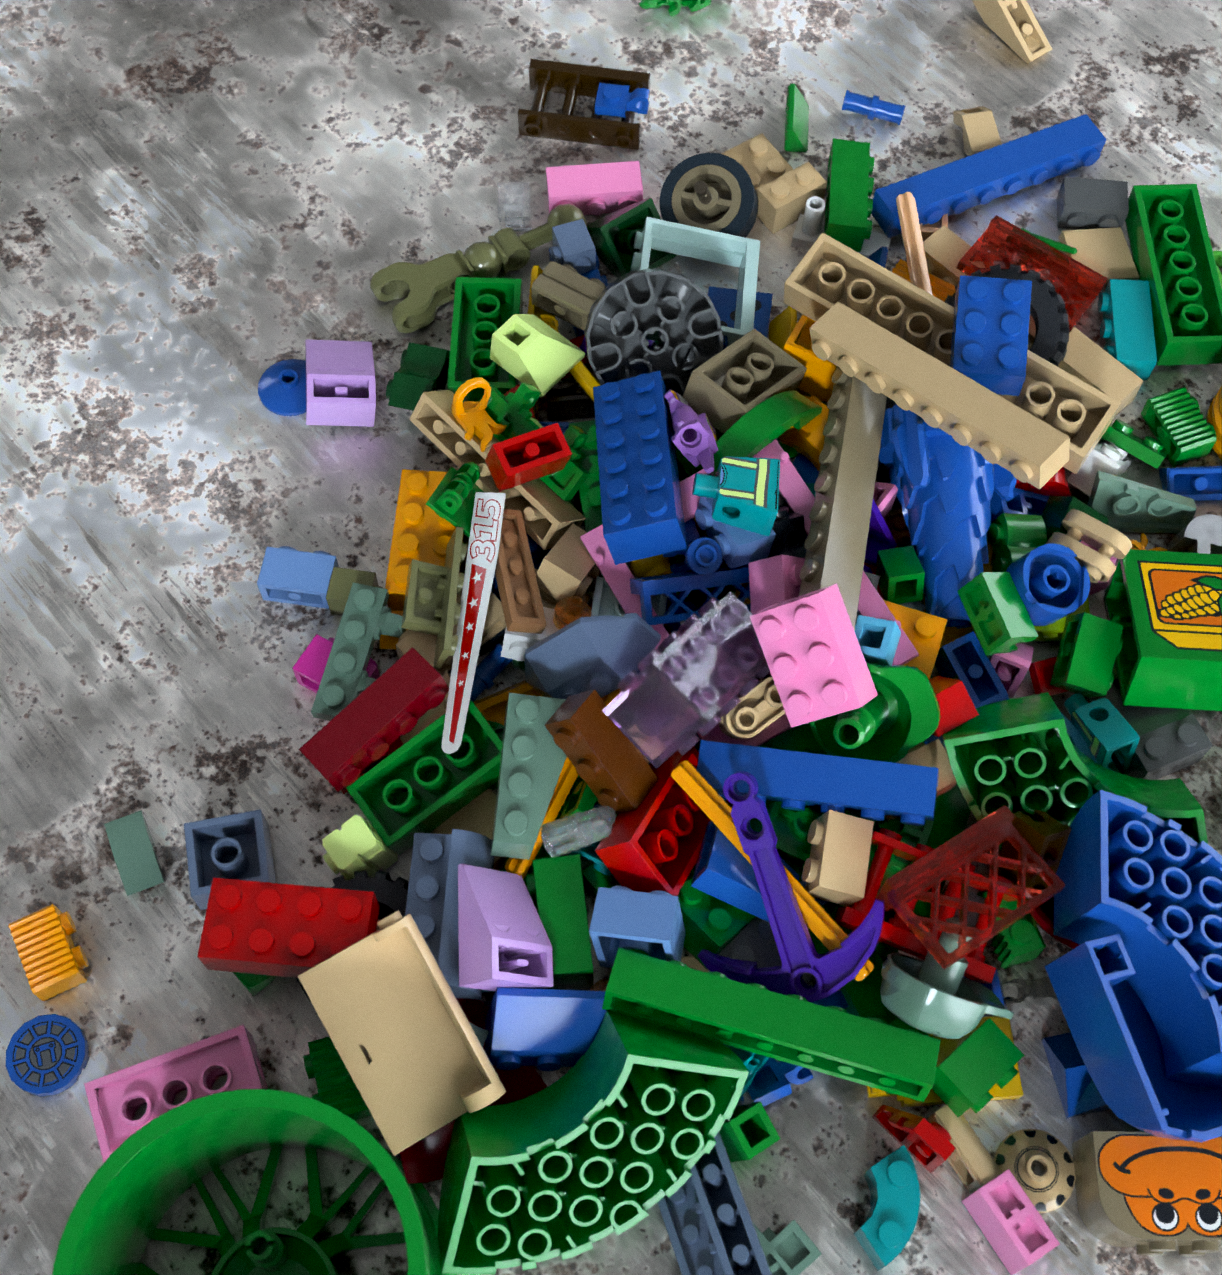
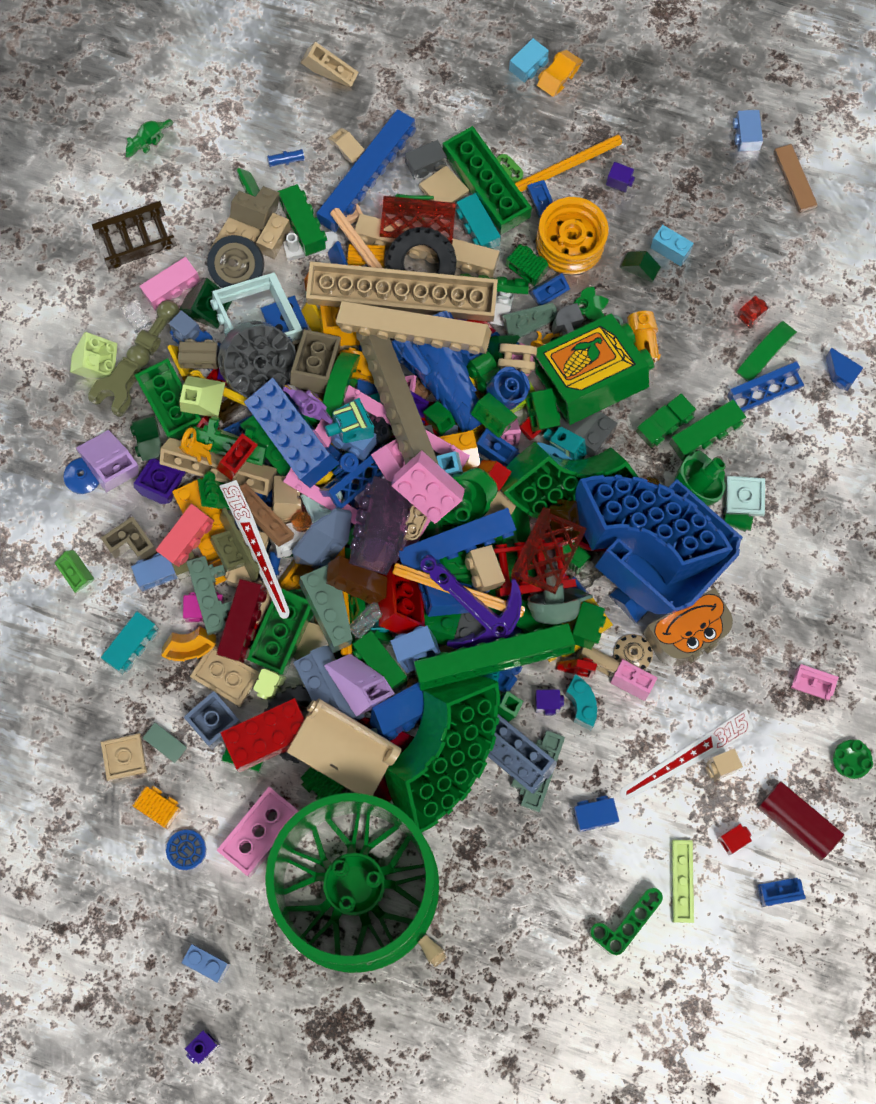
camera: 30 degrees left, 10 degrees up
blue plate [595,83,650,118] -> none
blue brick [950,275,1032,396] -> none
none -> bright green slope [55,550,95,593]
none -> yellowish green slope [70,332,117,378]
none -> dark tan brick [101,516,158,560]
none -> teal brick [101,611,159,675]
none -> tan tile [101,733,147,781]
none -> dark purple slope [134,458,186,504]
none -> coral brick [156,504,214,567]
none -> light orange brick [161,626,216,662]
none -> tan plate [190,646,260,707]
none -> dark tan brick [230,186,280,230]
none -> dark purple brick [535,690,564,716]

